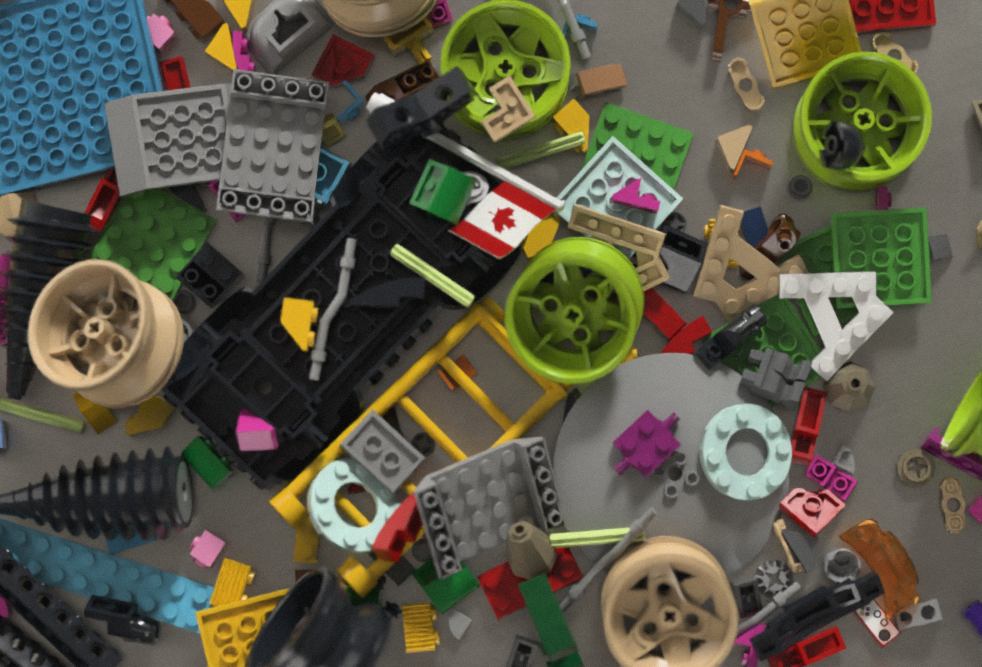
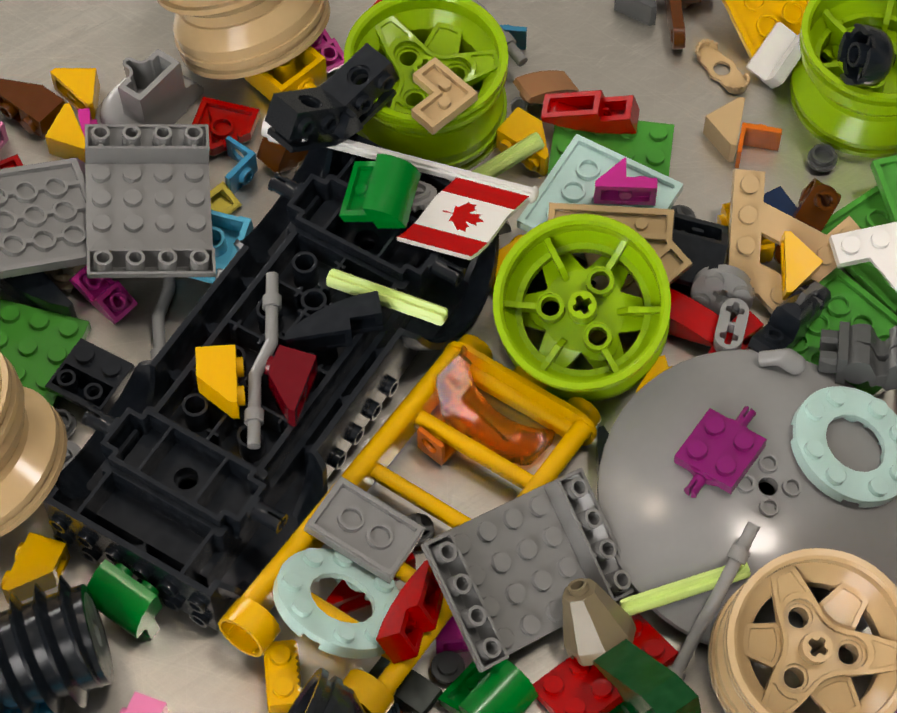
camera: 15 degrees left, 25 degrees down
dark pink slope [236,408,278,451] -> none
none -> dark red slope [265,345,318,427]
none -> clear orange windscreen [436,345,555,466]
none -> red slope [541,90,640,134]
none -> light grey plate [691,264,755,321]
none -> light grey beam [713,298,749,352]
none -> white panel [746,22,802,89]
none -> light grey arm [758,348,806,375]
none -> yellow slope [780,231,823,300]

